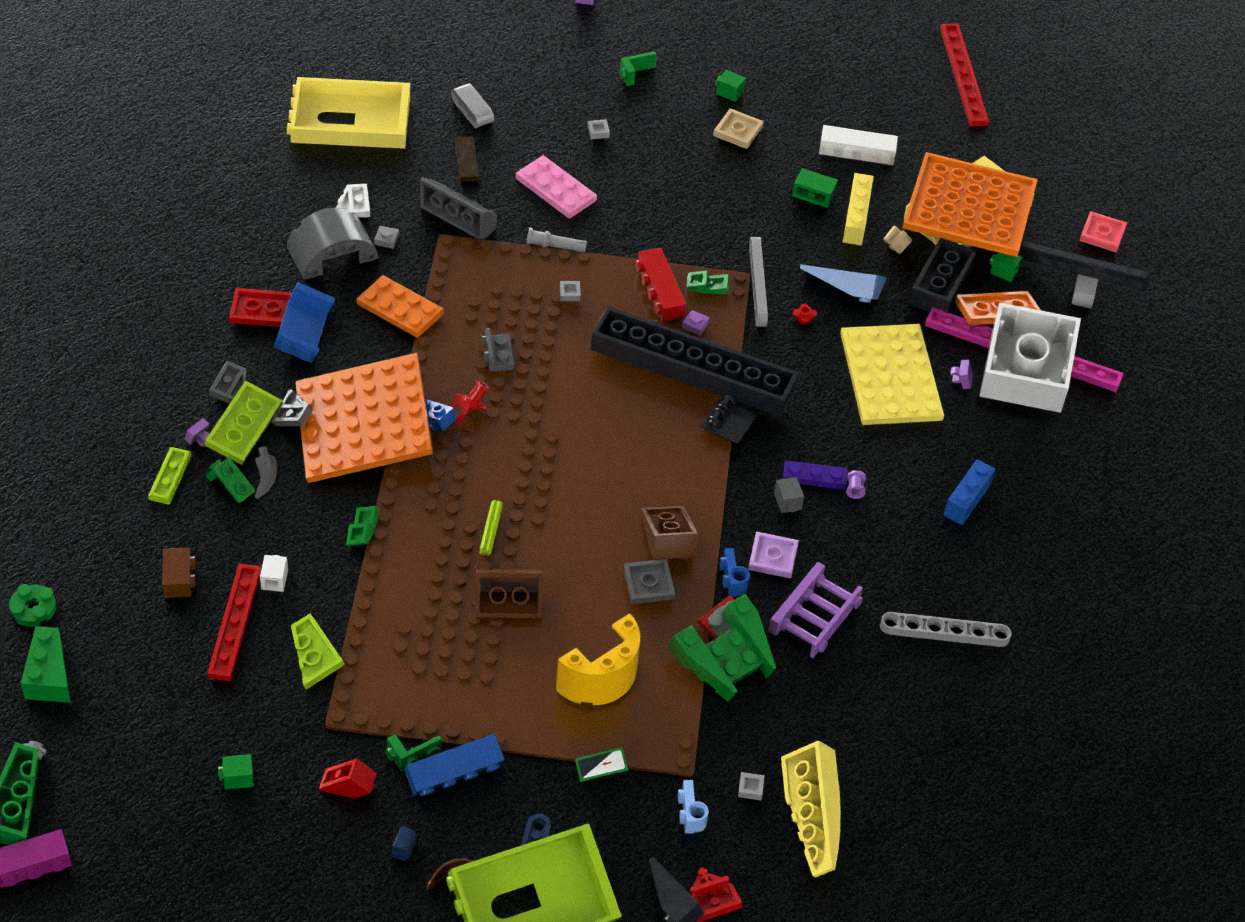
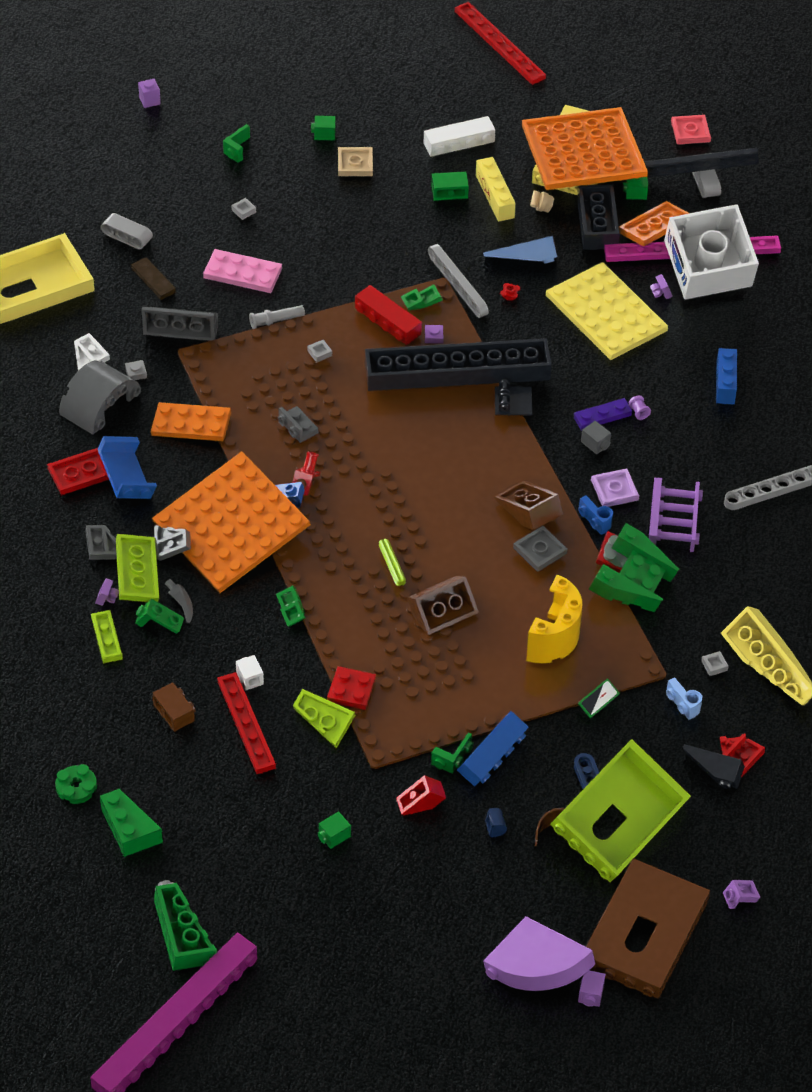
camera: 25 degrees left, 0 degrees up
none -> red plate [327,666,376,710]

